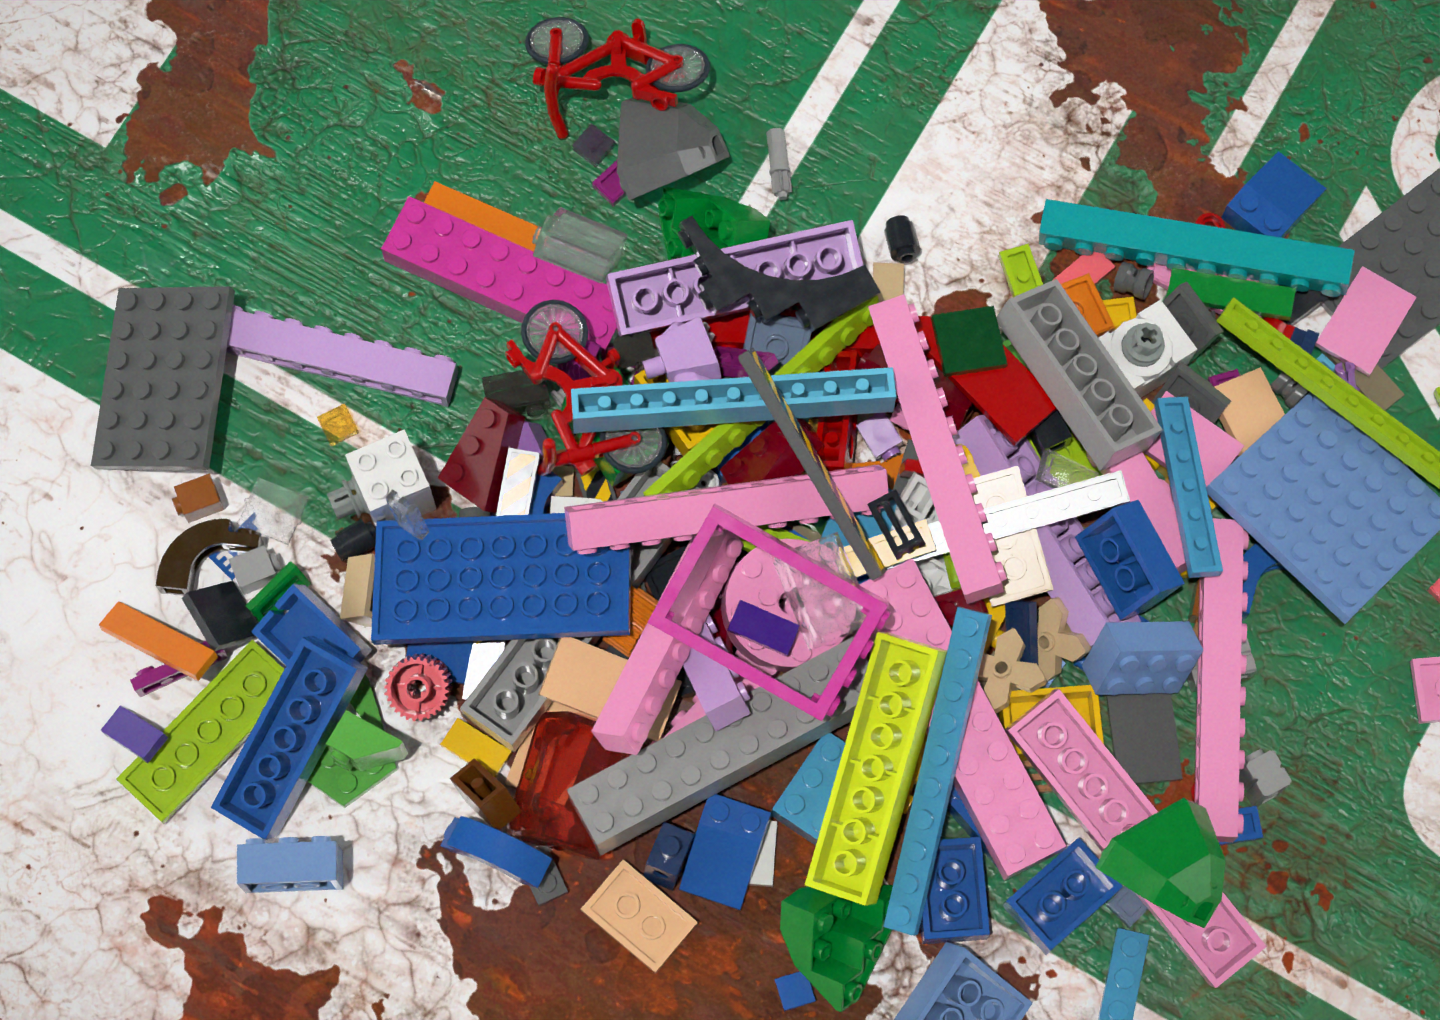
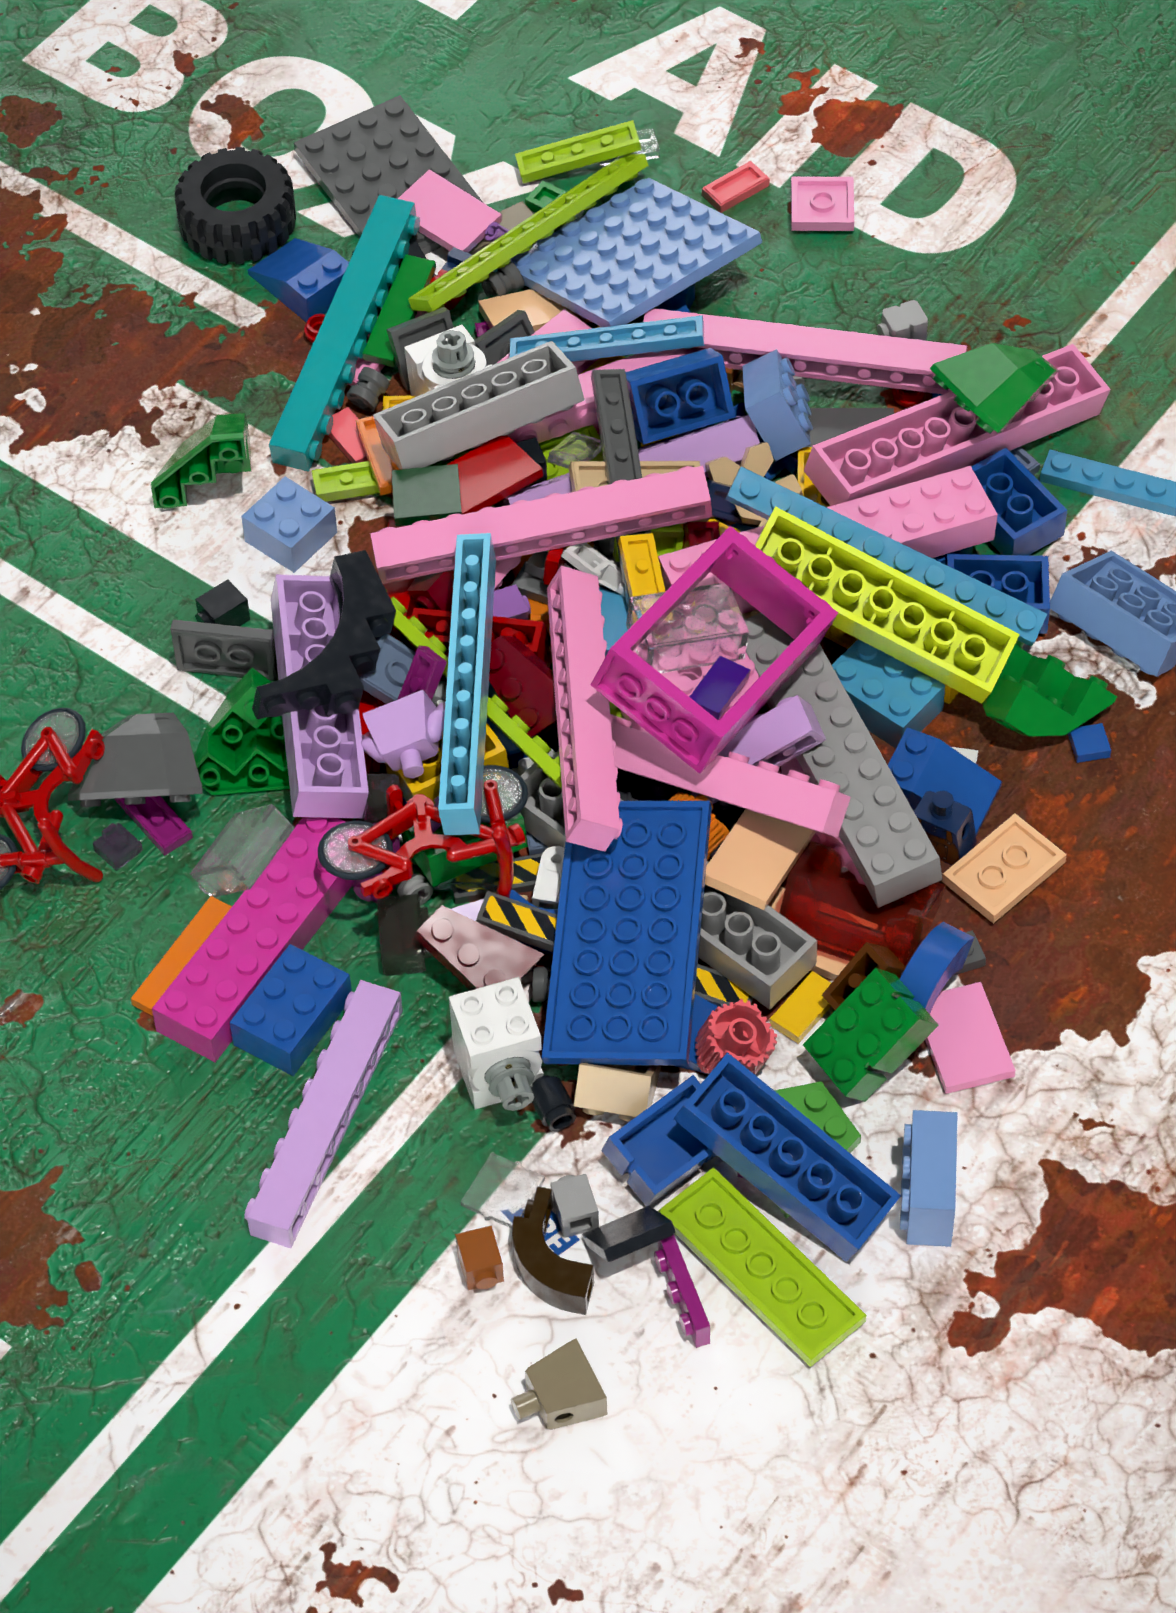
camera: 80 degrees left, 20 degrees down
dark grey plate [91,286,235,470] -> none
orange tile [99,601,218,681] -> none
dark purple tile [100,705,168,763] -> none
green tile [245,561,311,622] -> none
clear yellow tile [317,403,359,446] -> none
bright green slope [326,710,408,771] -> none
clear tile [385,489,429,540] -> none
dark grey tile [738,347,887,580] -> none
light grey piece [766,128,792,200] -> none
black tile [867,489,925,560] -> none
black brick [884,215,921,263] -> none
none -> green brick [151,413,251,508]
none -> dark grey tile [170,620,278,680]
none -> black tyre [175,147,296,265]
none -> black brick [195,579,250,626]
none -> blue brick [230,944,352,1076]
none -> medium blue brick [241,476,337,573]
none -> dark tan torso [511,1338,608,1430]
none -> green plate [525,180,566,213]
none -> green piece [803,968,938,1102]
none -> bright pink tile [925,982,1016,1094]

